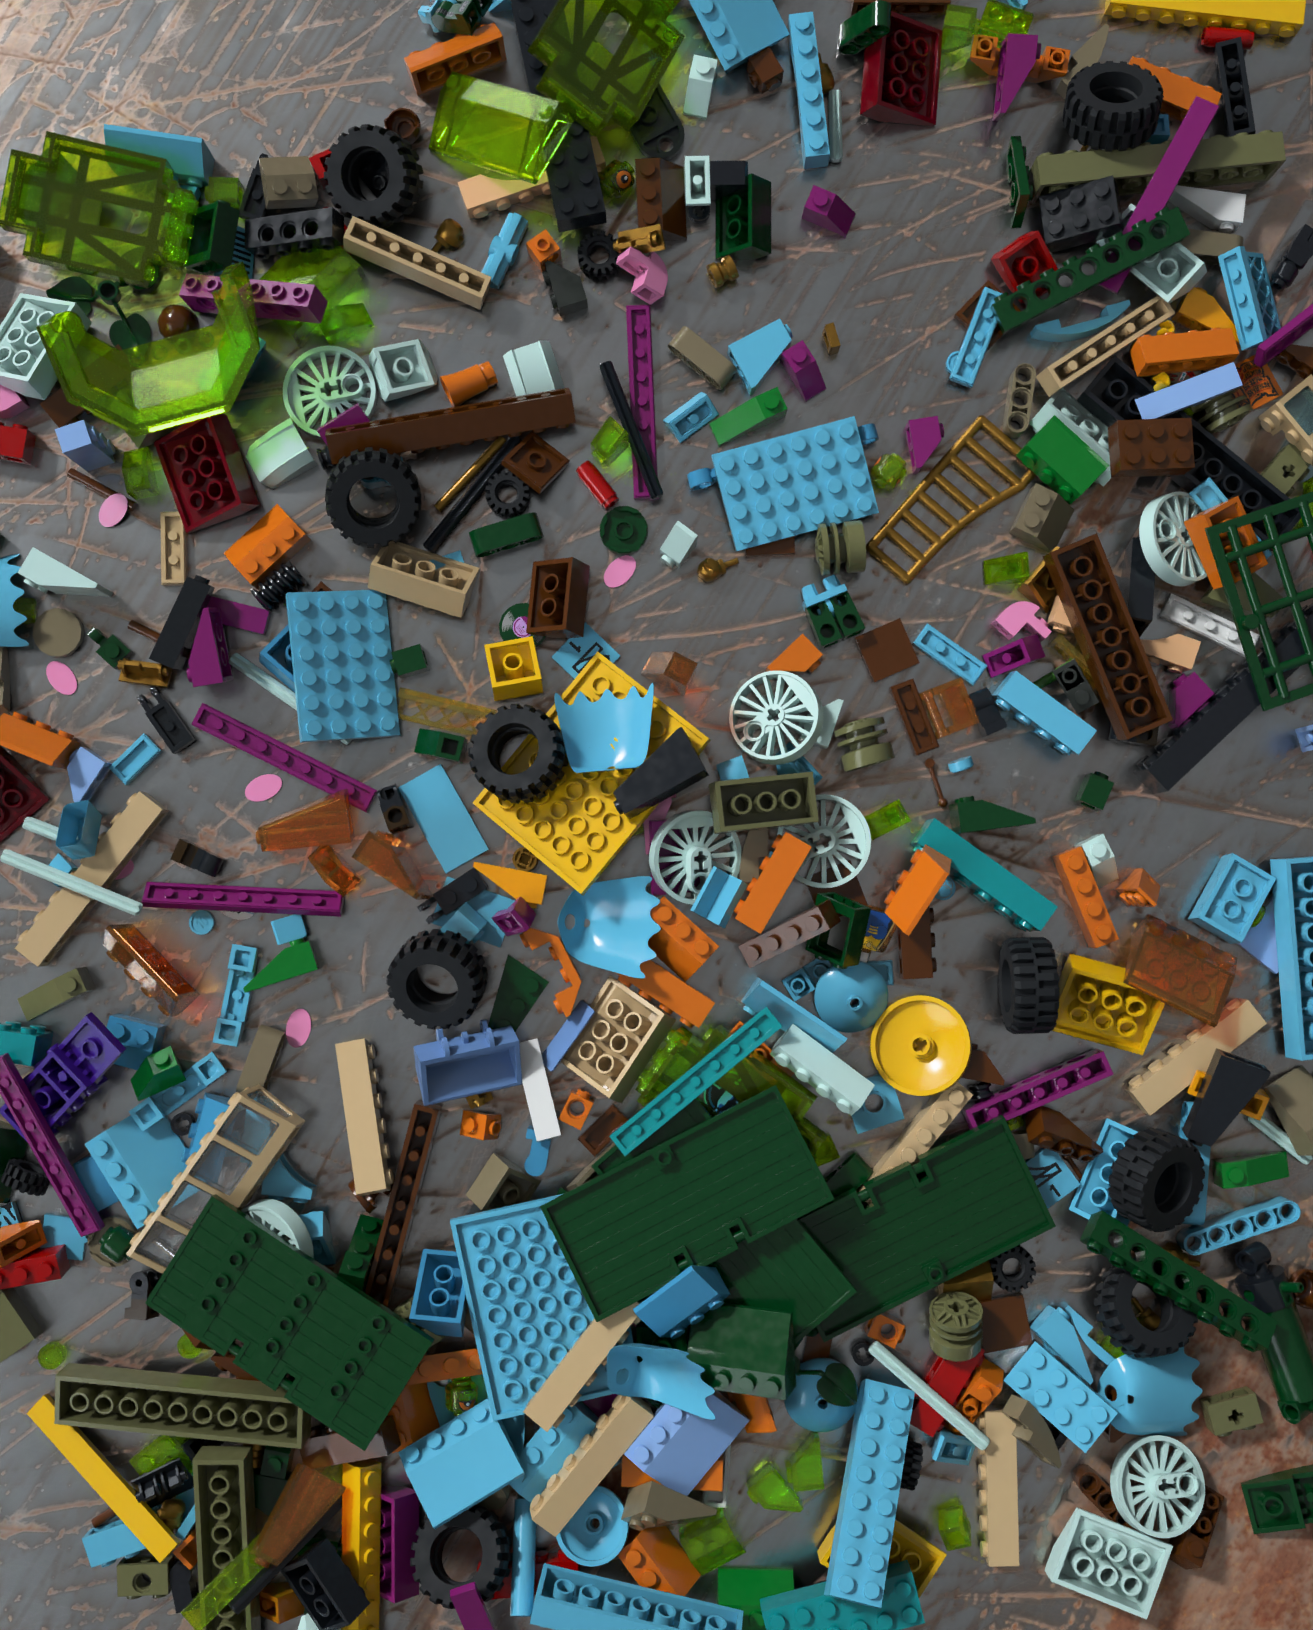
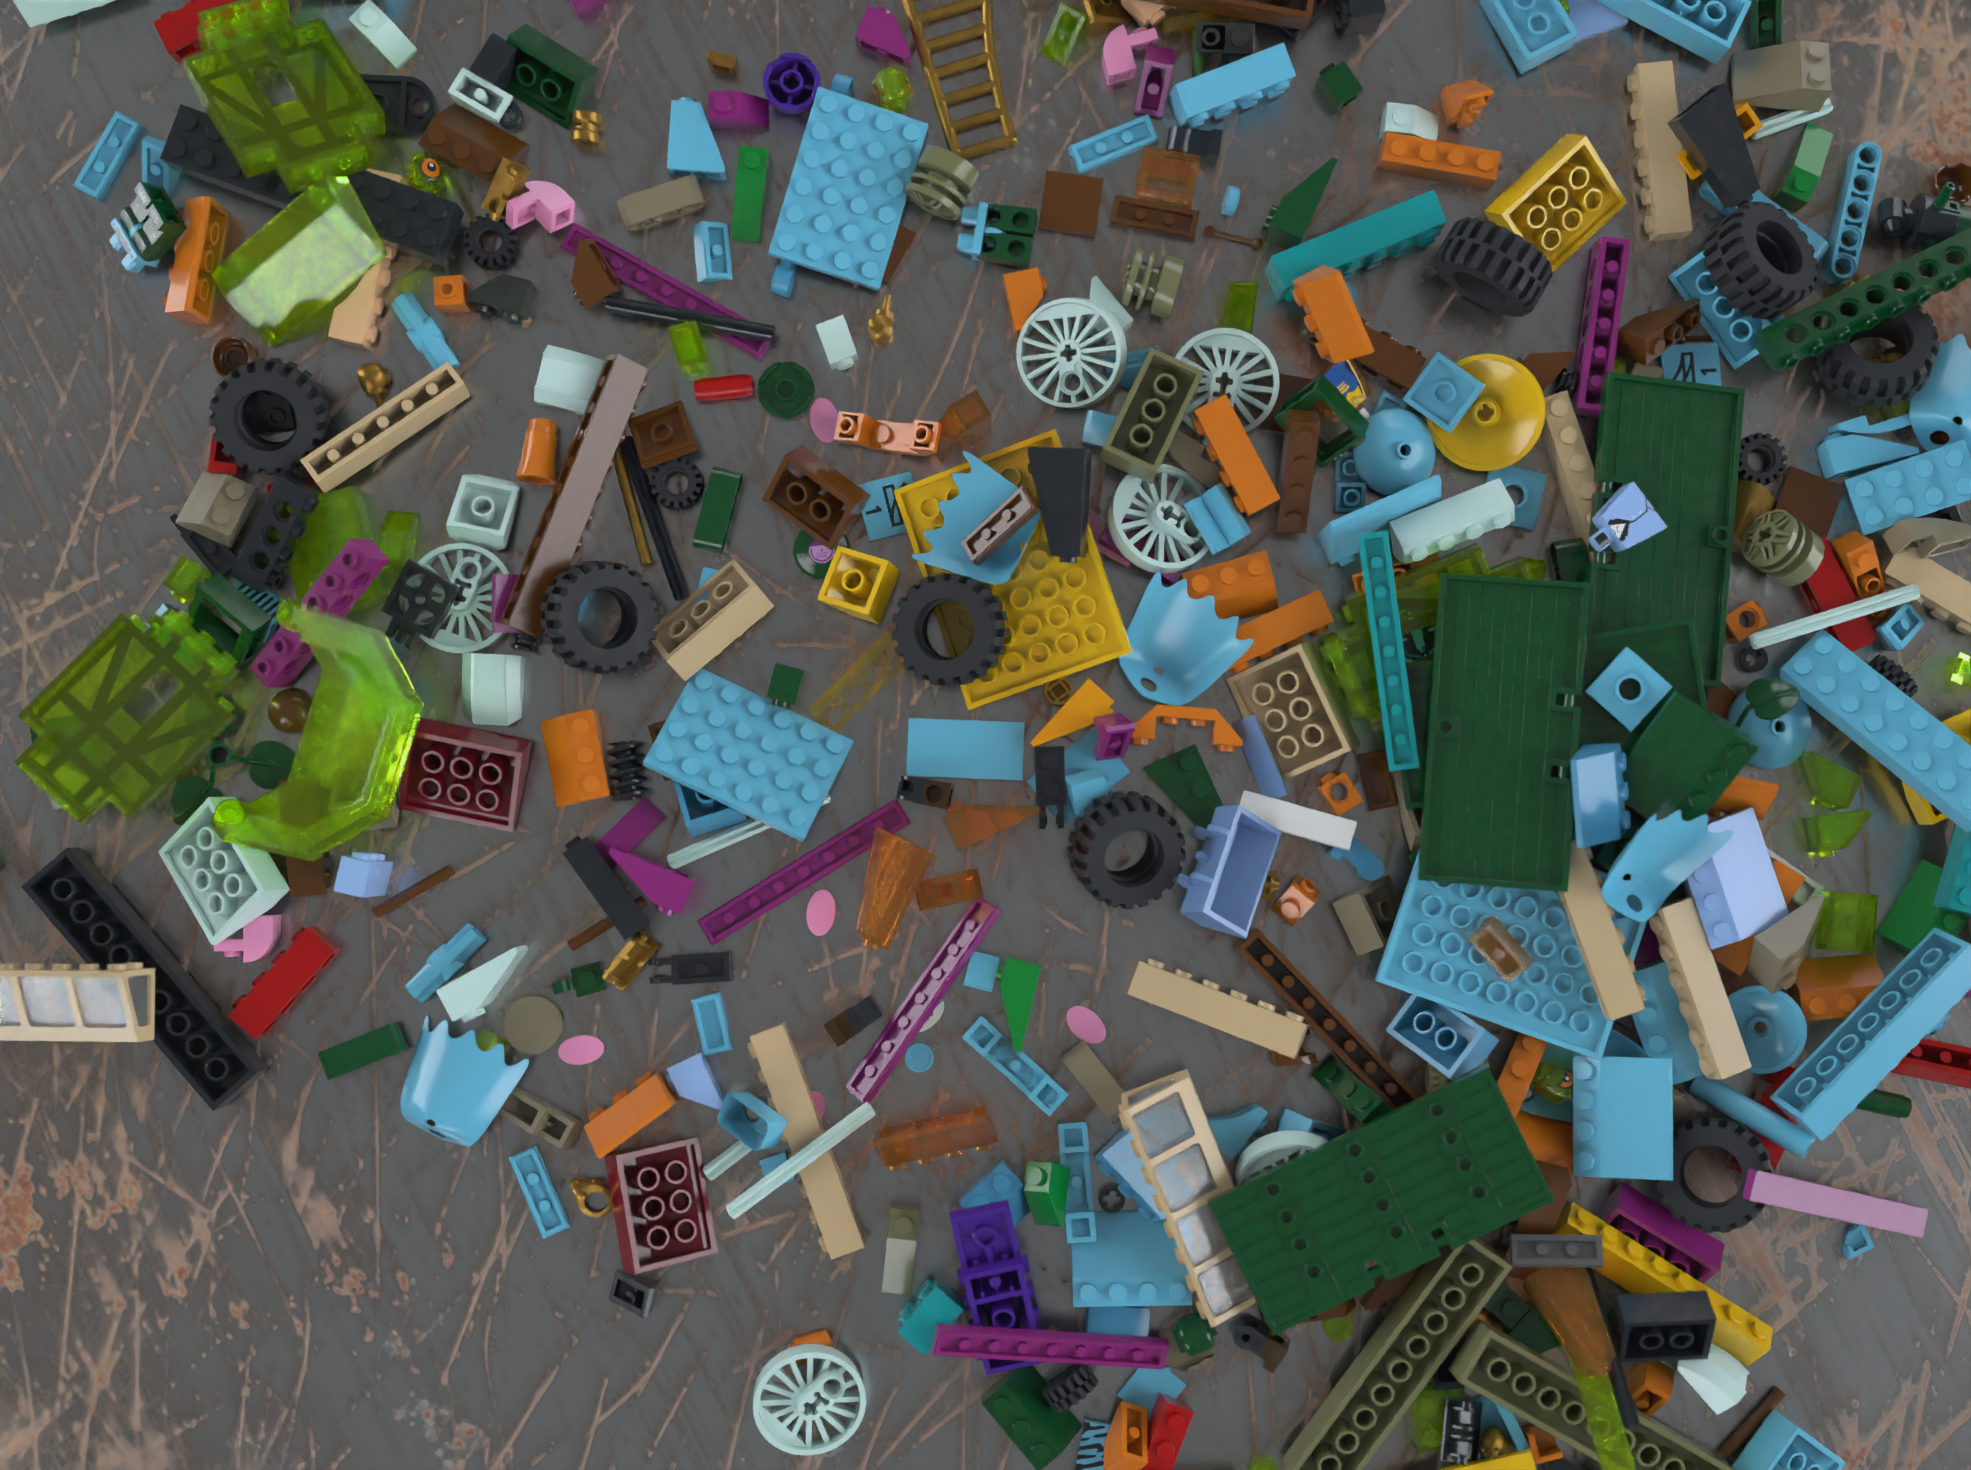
camera: 60 degrees left, 0 degrees up
bright pink sticker [99,493,128,527] -> none
medium azure slope [104,124,215,189] -> none
clear neon green slope [122,447,159,500] -> none
tan tile [160,511,188,586] -> none
dark green slope [414,728,468,764] -> none
clear orange slope [1123,914,1237,1028] -> none
none -> black piece [381,559,461,650]
none -> medium azure piece [405,923,487,1003]
none -> reddish brown slope [571,238,623,308]
none -> dark purple cylinder [763,53,821,114]
none -> orange slope [833,411,942,457]
none -> tile [961,486,1040,566]
none -> medium azure tile [1402,351,1486,433]
none -> clear orange slope [1468,916,1533,984]
none -> dark grey plate [1509,1234,1604,1268]
none -> medium azure piece [1585,647,1672,731]
none -> light blue torso [1589,481,1667,552]

